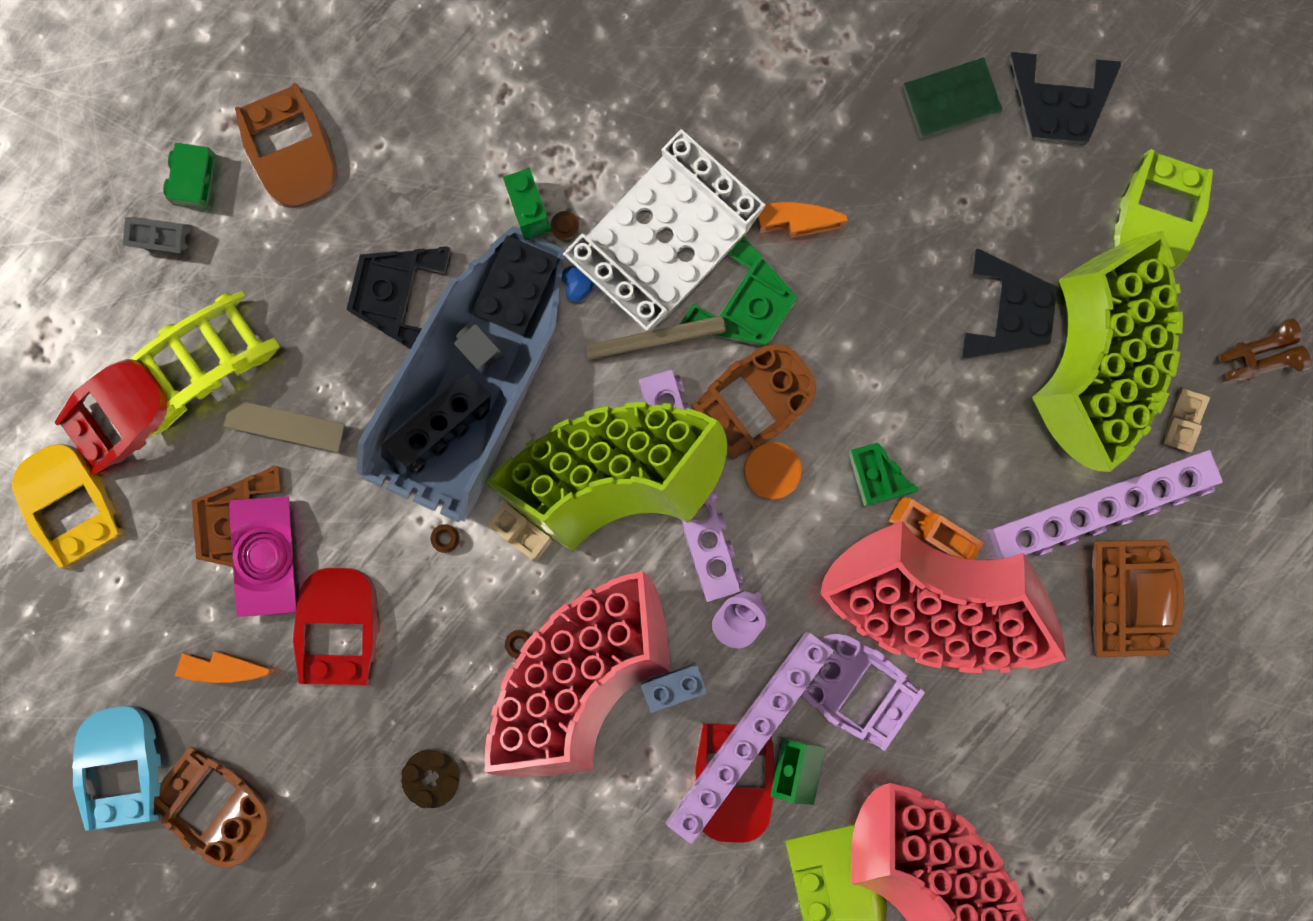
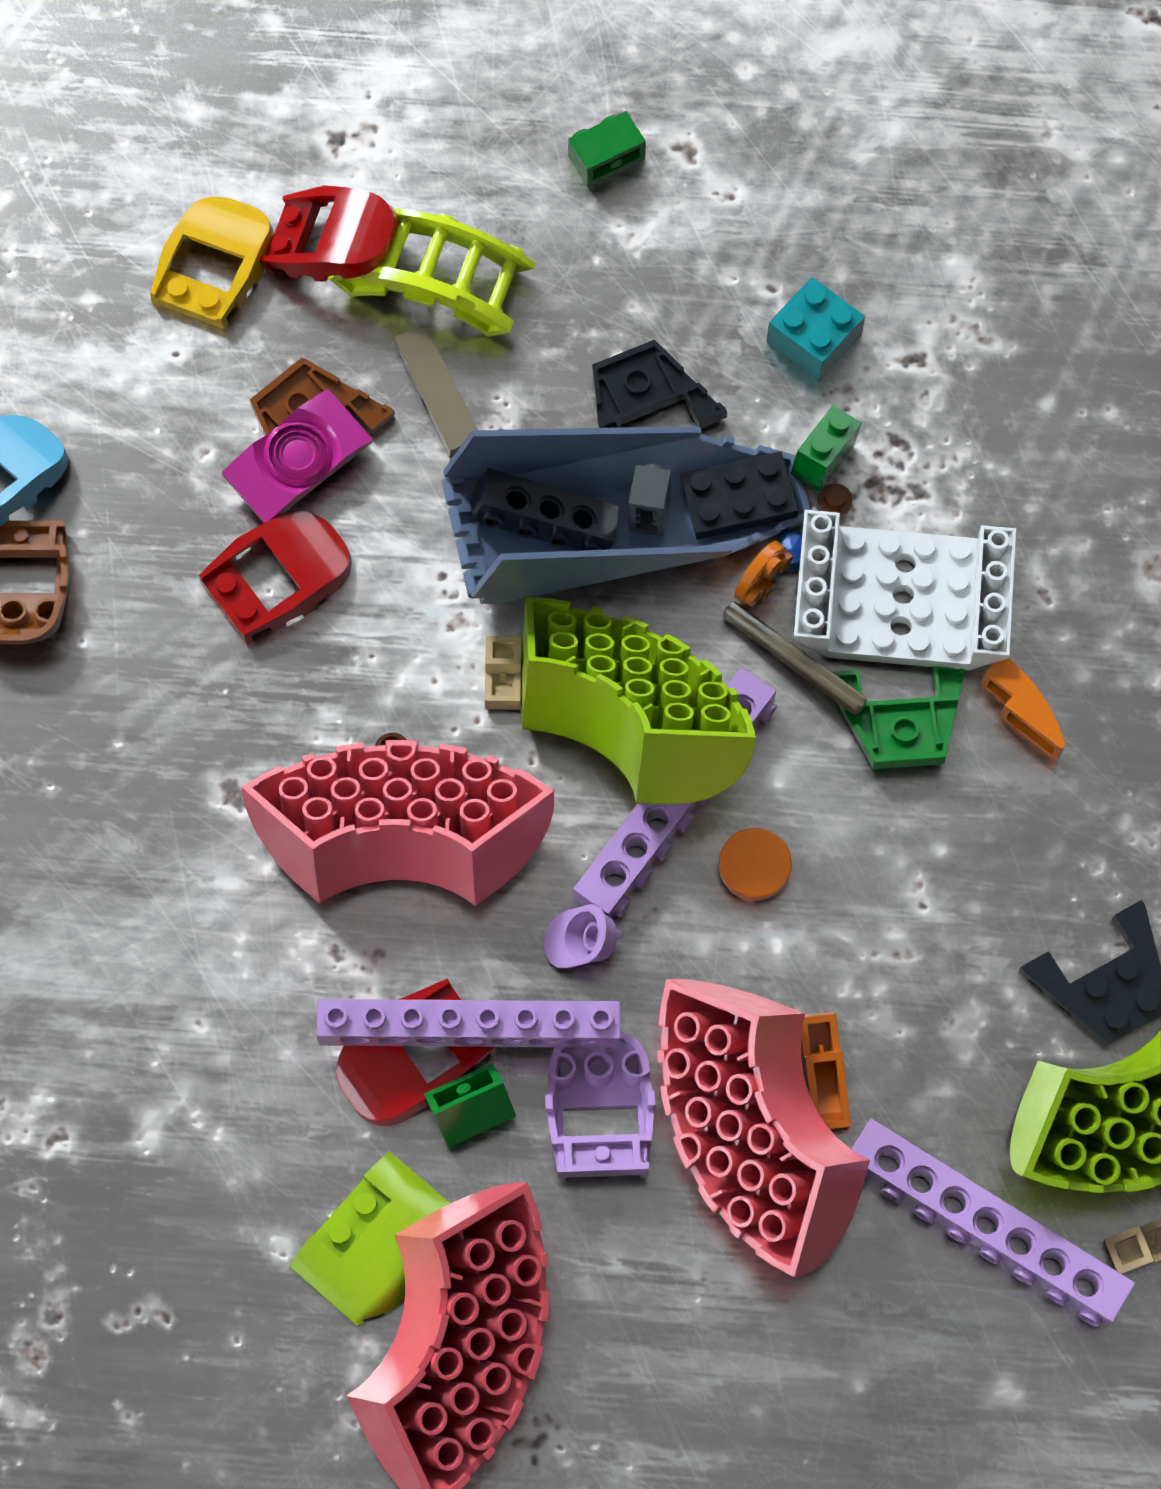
camera: 55 degrees right, 15 degrees down
dark grey hinge [123,217,191,253] -> none
orange slope [174,651,276,683] -> none
dark orange slope [235,83,337,208] -> none
dark brown plate [401,749,461,808] -> none
reddish brown plate [430,524,460,553] -> none
sand blue panel [641,663,707,713] -> none
dark orange slope [691,344,816,460] -> none
green wing [848,443,918,506] -> none
dark orange slope [1092,539,1184,657] -> none
none -> orange tile [734,541,793,607]
none -> teal brick [766,276,865,381]

